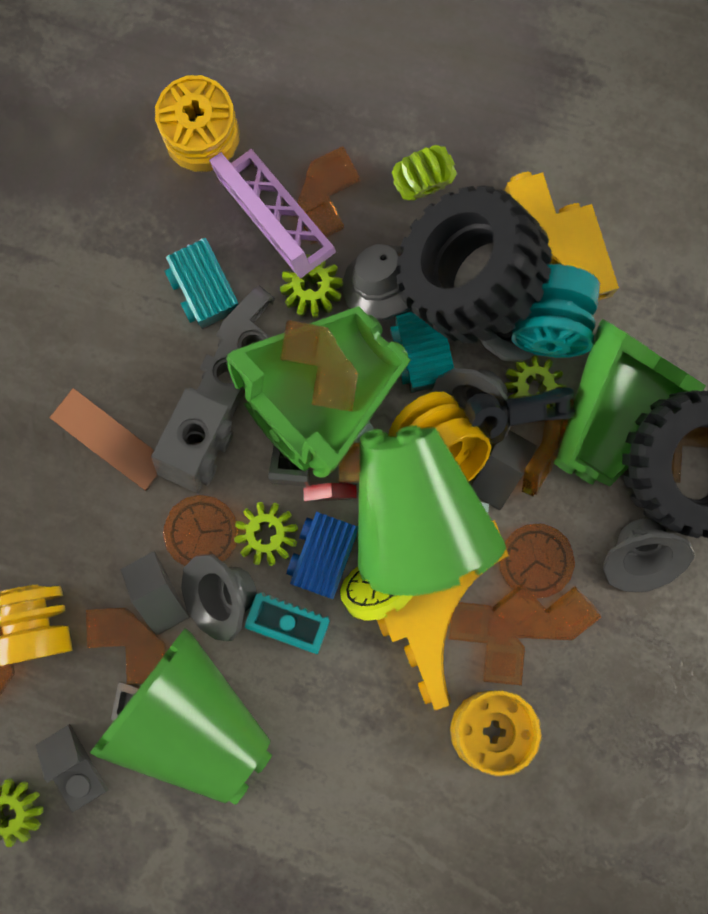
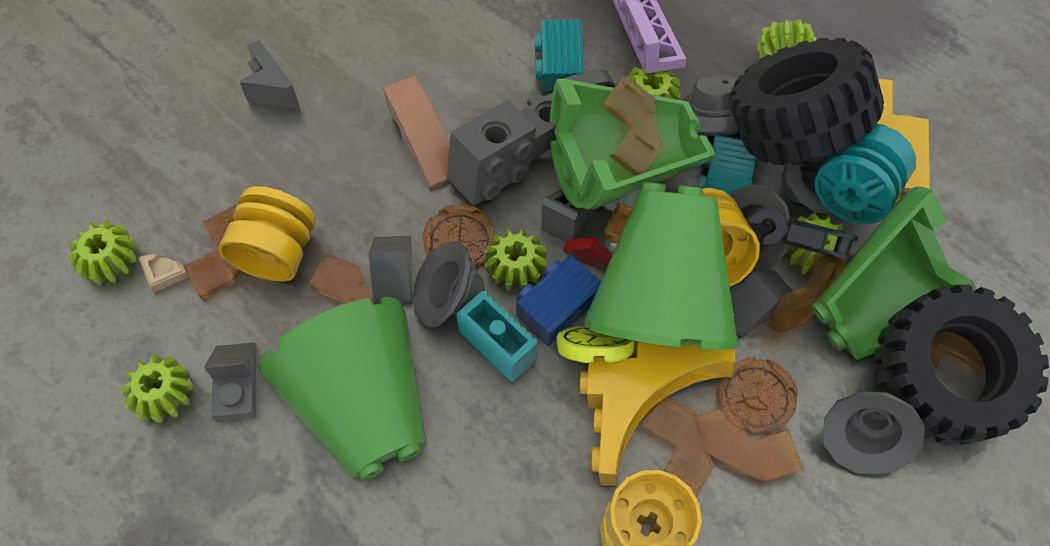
camera: 25 degrees right, 20 degrees down
clear orange tile [297,146,360,245] -> none

